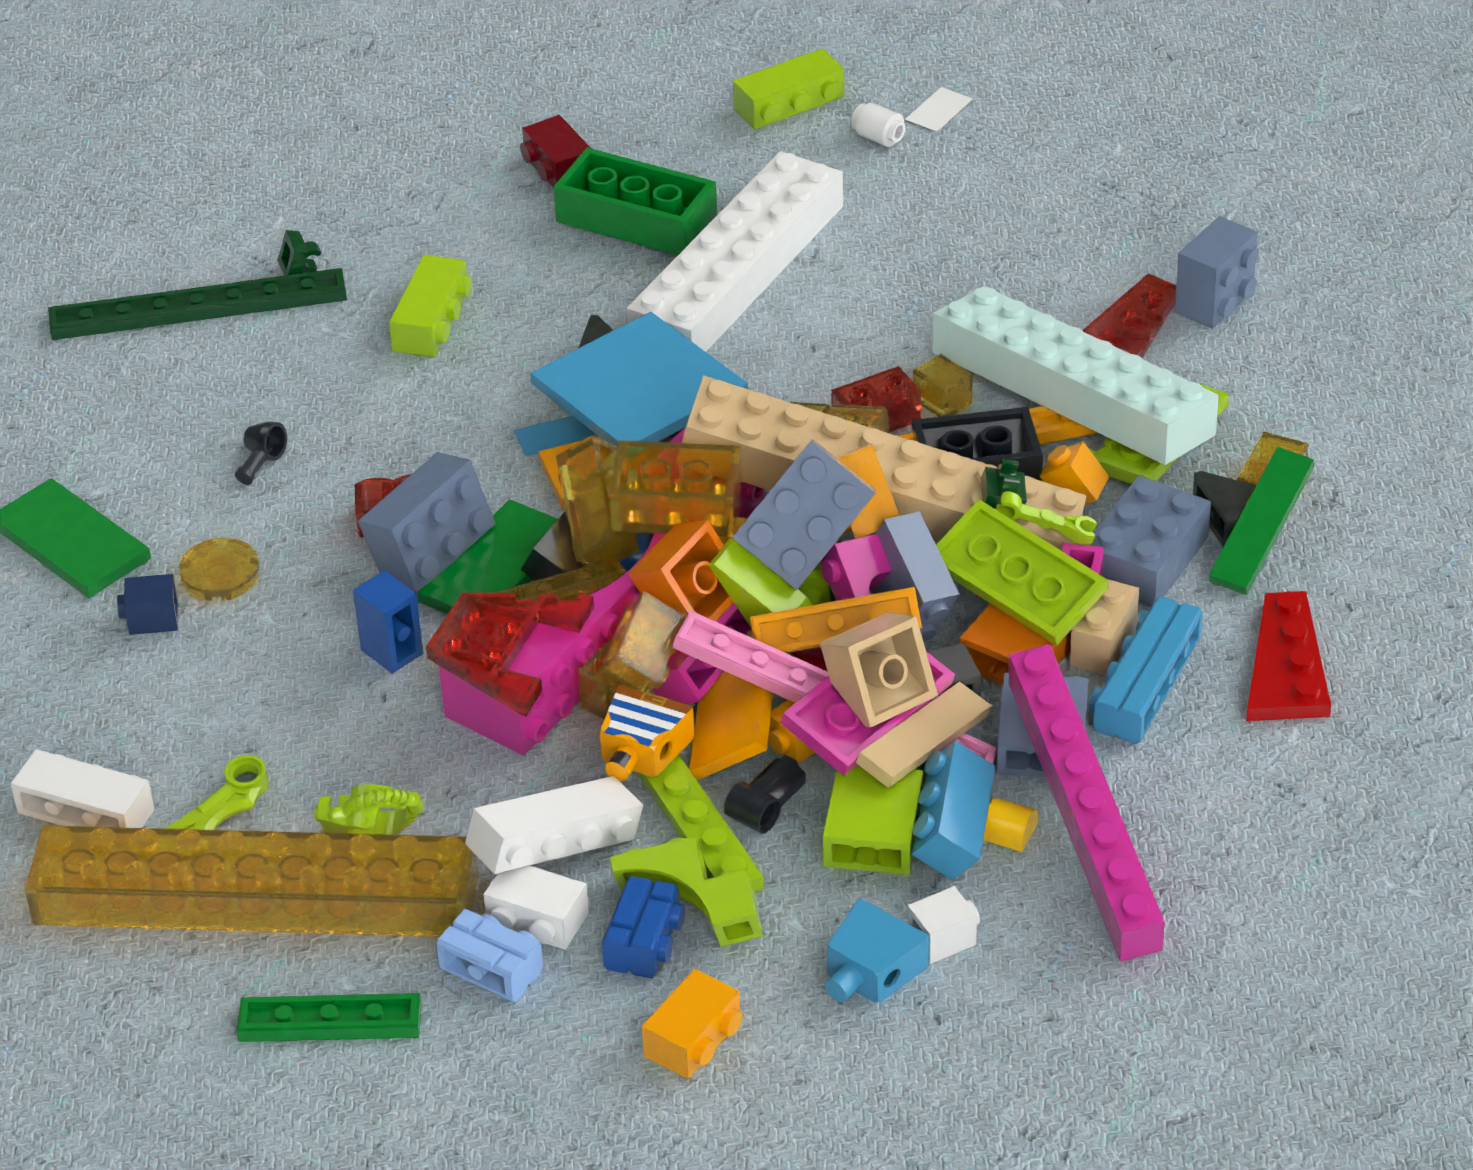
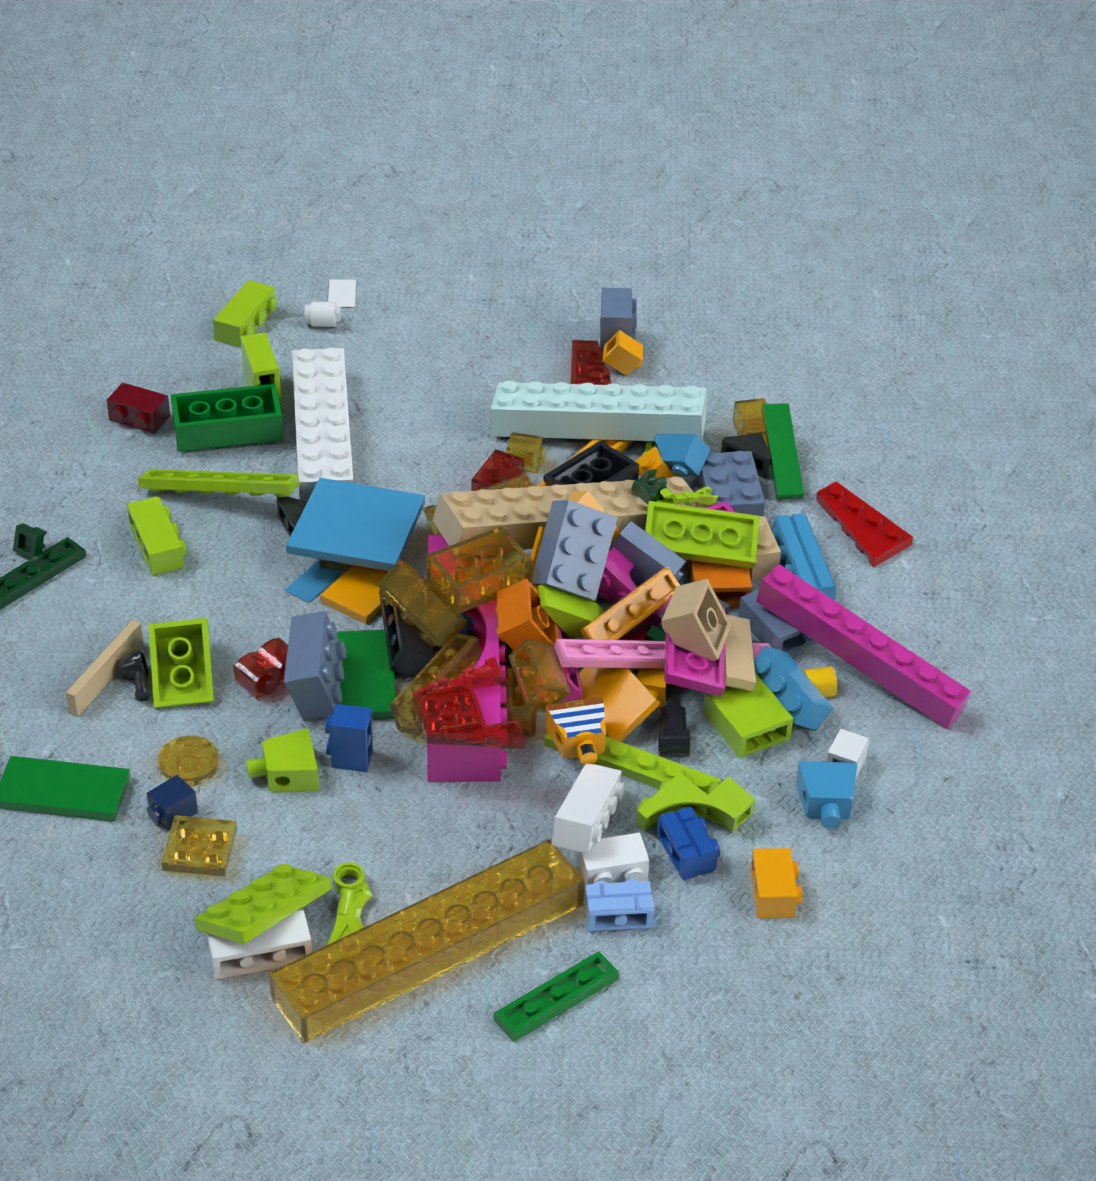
camera: 40 degrees left, 0 degrees up
lime piece [314,784,425,856] -> none
none -> tan tile [66,620,144,717]
none -> lime plate [138,469,300,497]
none -> lime slope [148,618,214,709]
none -> clear yellow plate [161,815,237,877]
none -> lime plate [194,864,332,944]
none -> lime brick [240,332,282,410]
none -> lime torso [246,728,319,792]
none -> light orange brick [603,330,644,376]
none -> dark azure slope [654,434,711,478]

